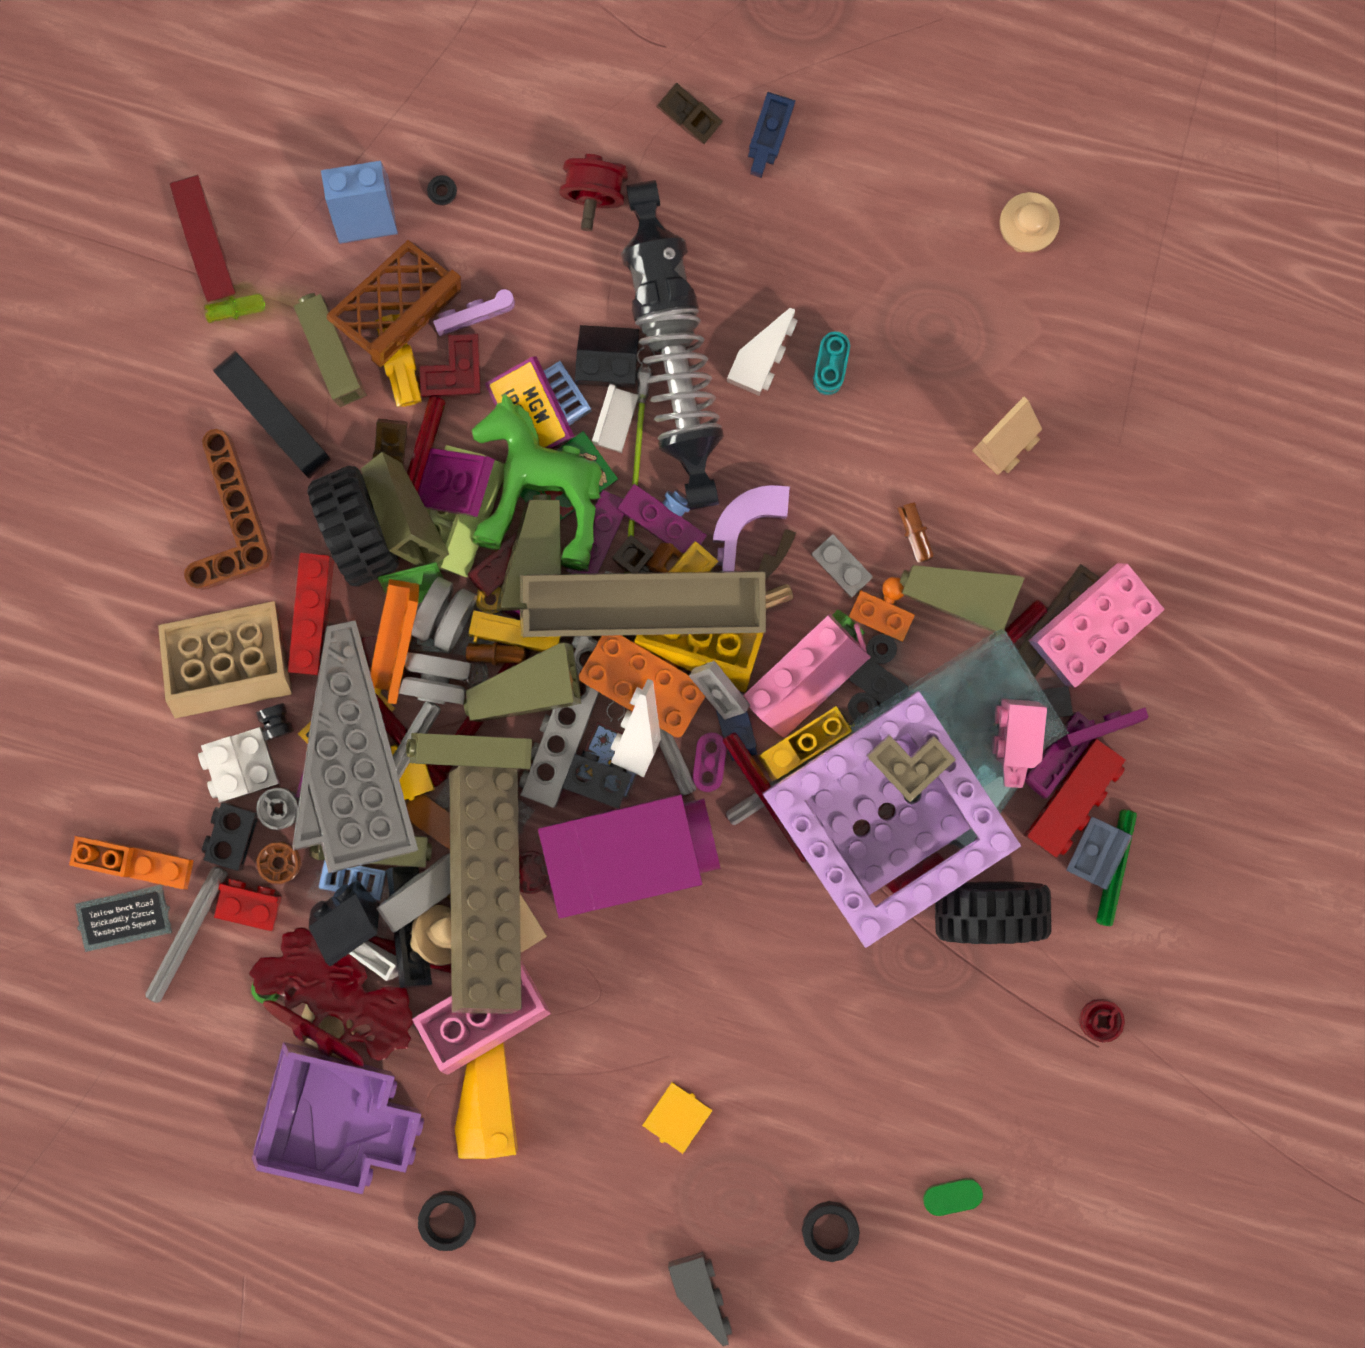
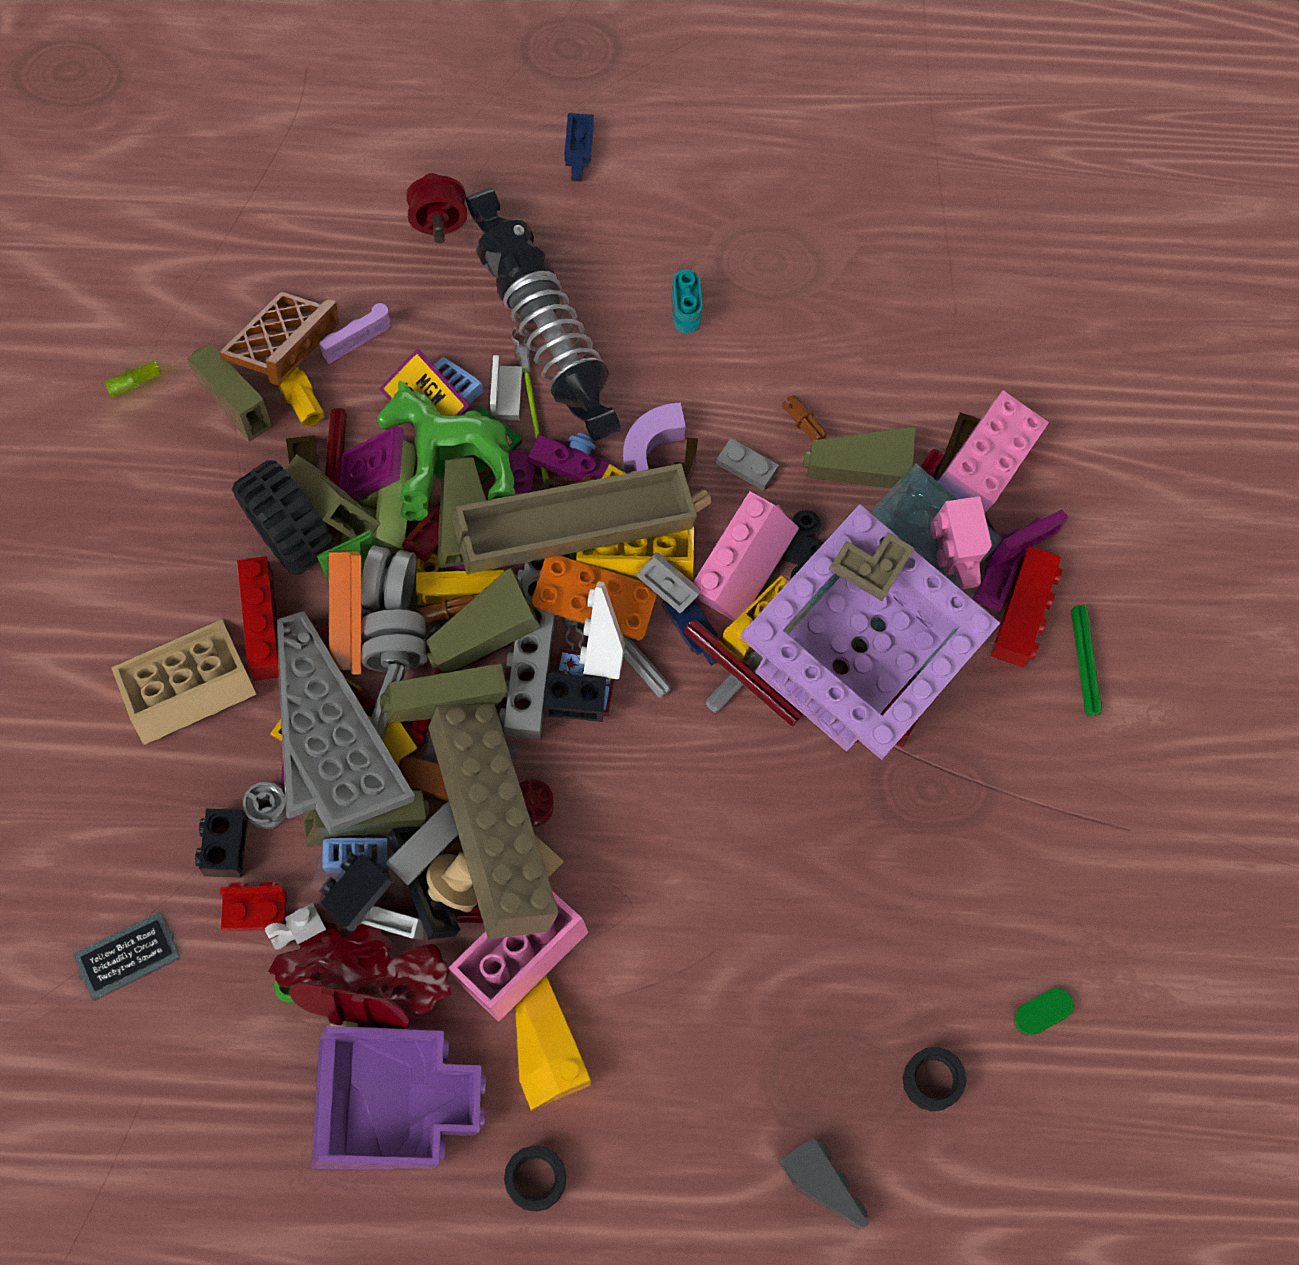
camera: 20 degrees left, 20 degrees down
orange slope [69,836,194,889] -> none
light grey axle [145,866,227,1003] -> none
dark red slope [169,174,236,302] -> none
dark orange beam [184,429,272,590] -> none
white plate [198,727,280,803] -> none
black beam [213,351,331,479] -> none
black wheel [256,703,294,741] -> none
dark orange wheel [257,842,301,884] -> none
medium blue slope [321,161,398,244] -> none
dark red plate [420,334,481,397] -> none
black plate [427,175,457,206] -> none
magenta container [538,794,721,919] -> none
black slope [575,325,639,389] -> none
yellow piece [642,1082,712,1154] -> none
dark brown slope [656,83,723,144] -> none
magenta plate [693,733,726,792] -> none
white slope [727,308,798,396] -> none
orange plate [848,577,915,642] -> none
black tyre [935,881,1052,944] -> none
tan slope [972,397,1042,475] -> none
tan plate [1000,192,1060,253] -> none
sand blue plate [1066,817,1133,890] -> none
dark red wheel [1079,999,1125,1043] -> none
none -> white plate [265,903,326,950]

